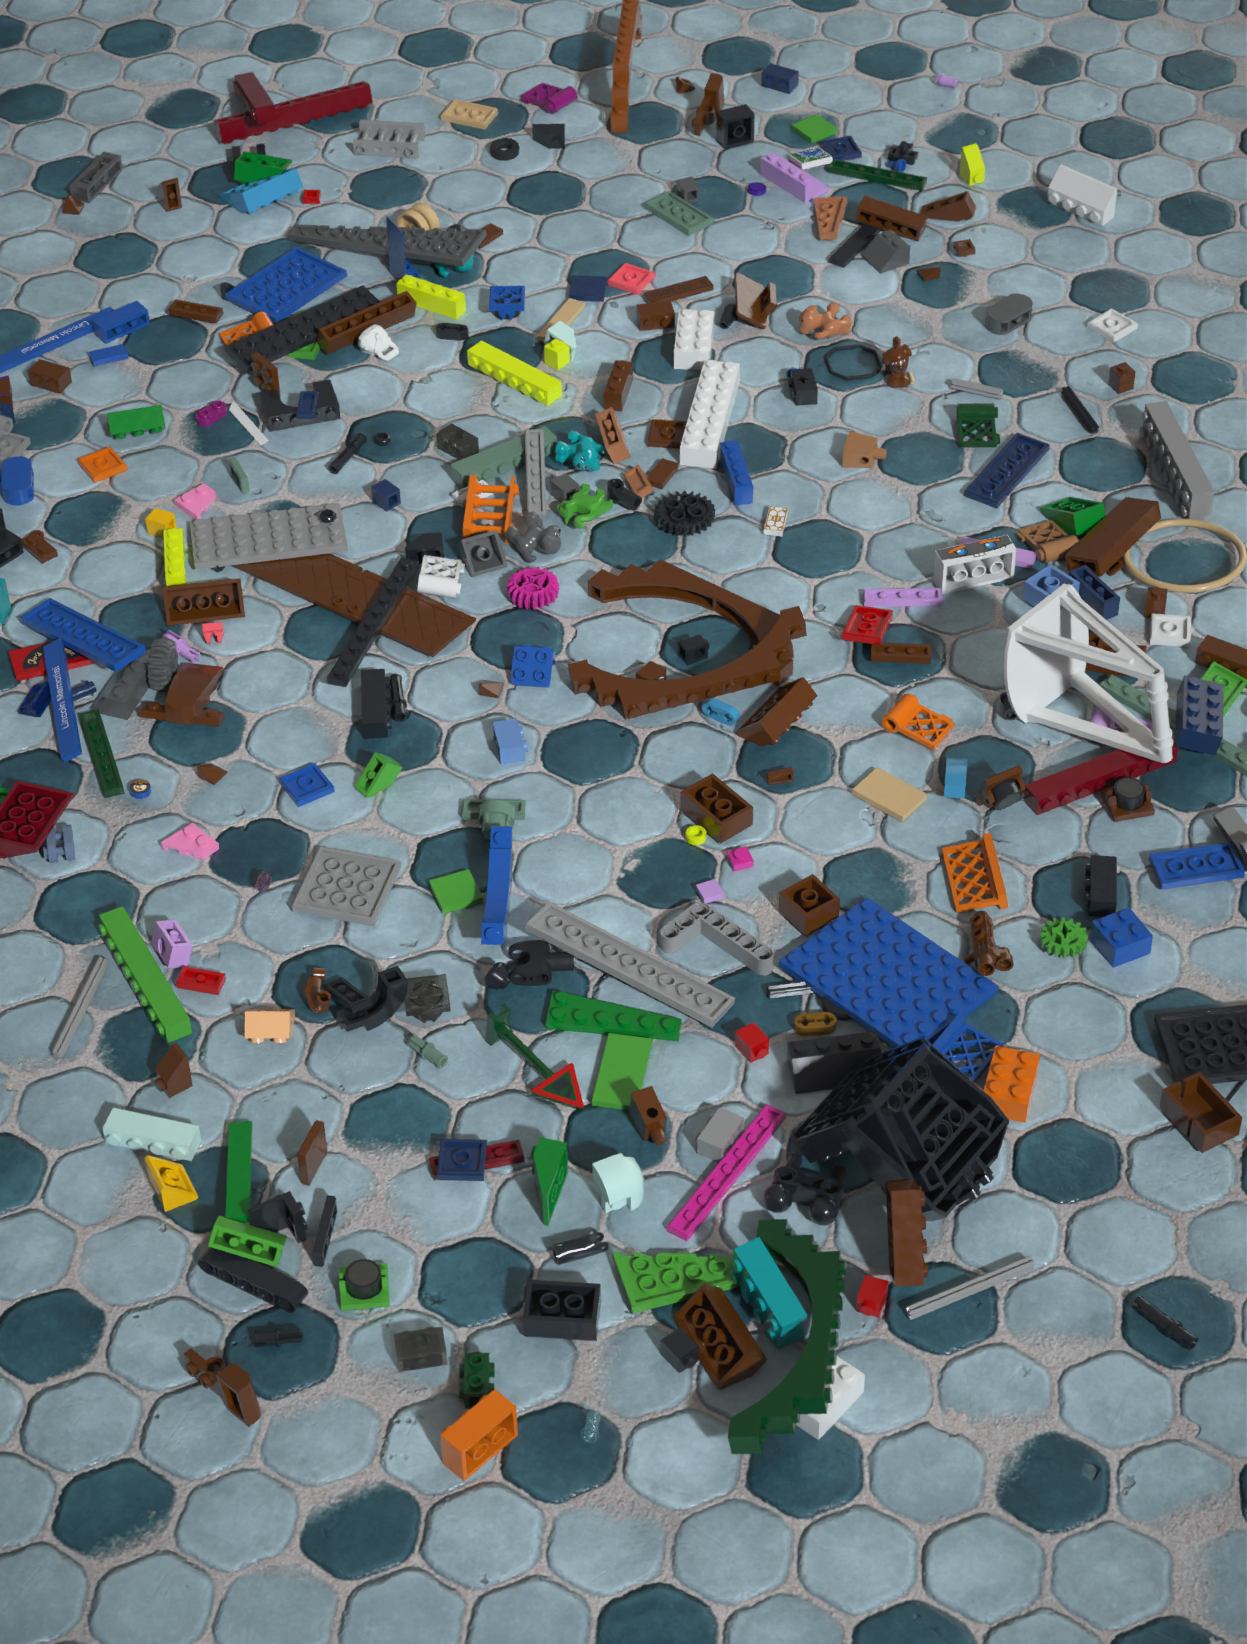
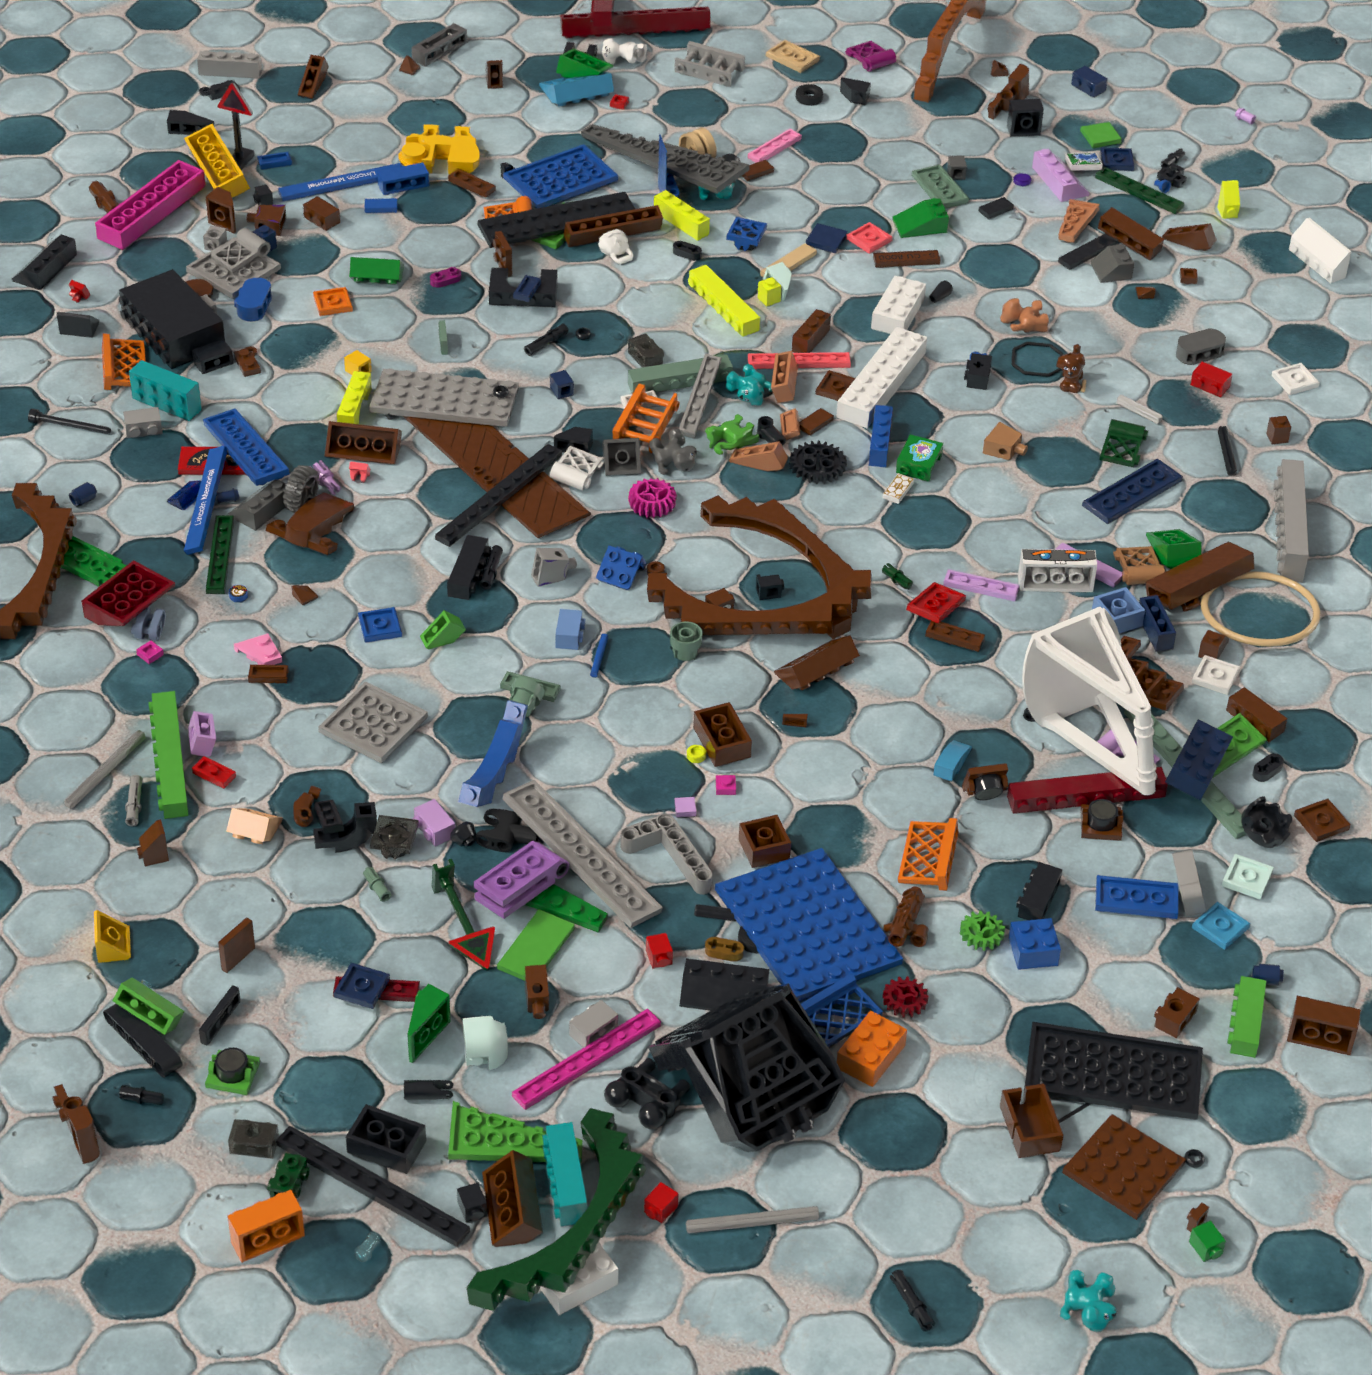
camera: 15 degrees right, 0 degrees up
light aqua brick [103,1108,202,1161] -> none
bright pink wing [175,483,216,520] -> none
green tile [225,1121,253,1223] -> none
white sticker [229,401,269,446] -> none
black bracket [247,1191,308,1243] -> none
clear purple tile [255,871,272,893] -> none
bright green tile [429,869,483,914] -> none
slope [479,680,504,698] -> none
dark grey brick [550,473,579,502] -> none
reddish brown brick [636,301,675,331] -> none
dark azure beam [702,698,740,726] -> none
bracket [735,273,777,329] -> none
tan tile [852,767,927,822] -> none
orange piece [882,693,955,751] -> none
reddish brown brick [885,1179,928,1287] -> none
none -> light grey pin [125,775,143,826]
none -> dark pink plate [136,641,164,664]
none -> reddish brown tile [248,665,289,683]
none -> black plate [276,1125,470,1247]
none -> yellow animal [398,124,480,175]
none -> lavender brick [413,799,455,847]
none -> medium lavender hinge [474,841,569,919]
none -> light grey torso [531,548,577,587]
none -> blue bar [590,633,608,678]
none -> white animal [602,38,647,64]
none -> reddish brown tile [647,561,665,575]
none -> sand green piece [670,622,702,661]
none -> nougat slope [729,441,788,471]
none -> bright pink tile [748,129,801,163]
none -> coral tile [748,352,851,369]
none -> dark green axle [882,563,913,590]
none -> dark red gear [882,976,929,1018]
none -> green slope [892,198,949,238]
none -> green panel [896,434,944,482]
none -> black tile [978,197,1014,219]
none -> black axle [1161,148,1185,169]
none -> red brick [1190,361,1233,397]

